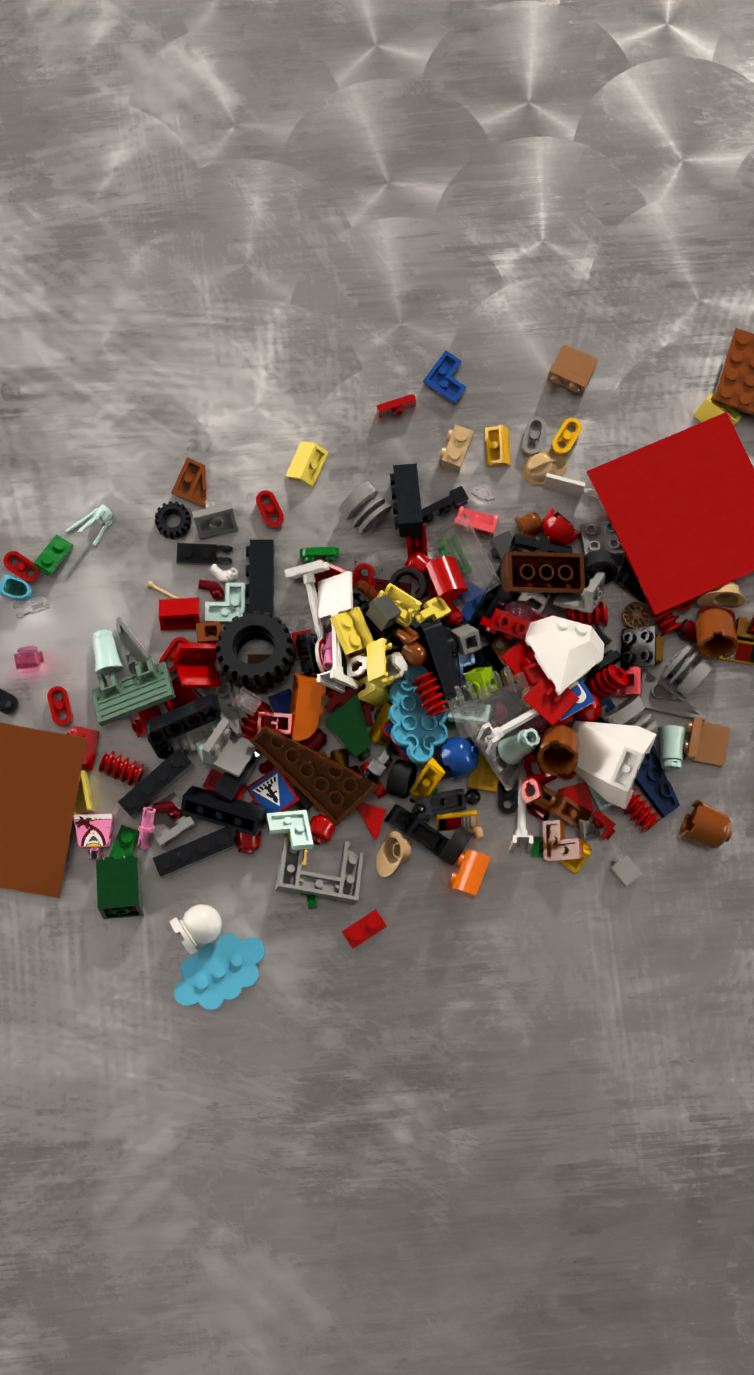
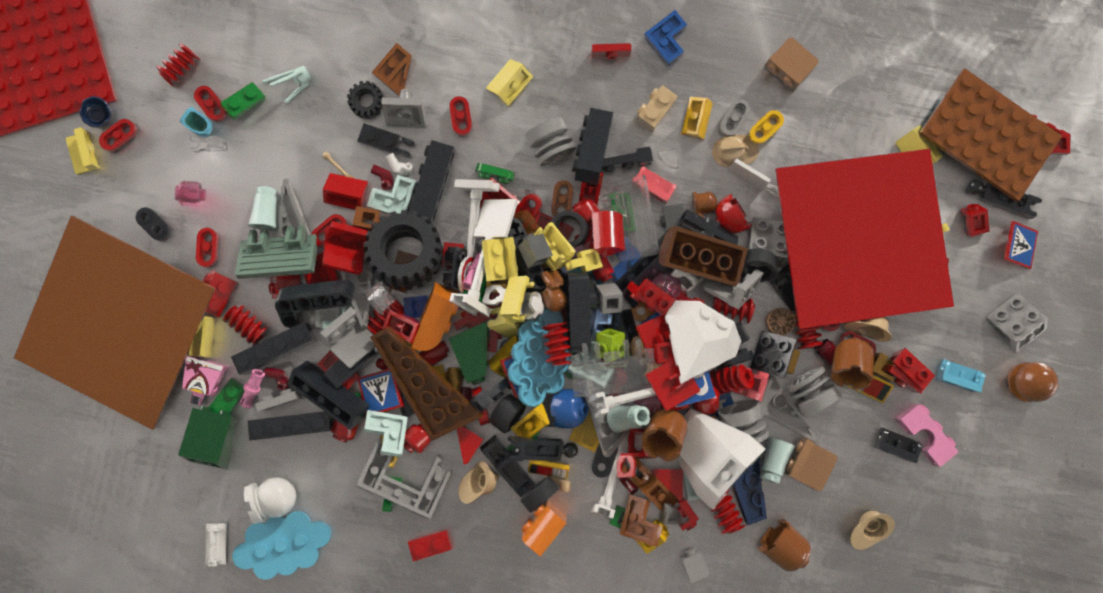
camera: 20 degrees right, 5 degrees up
none -> white hinge [205,523,227,566]
none -> dark orange plate [551,180,573,217]

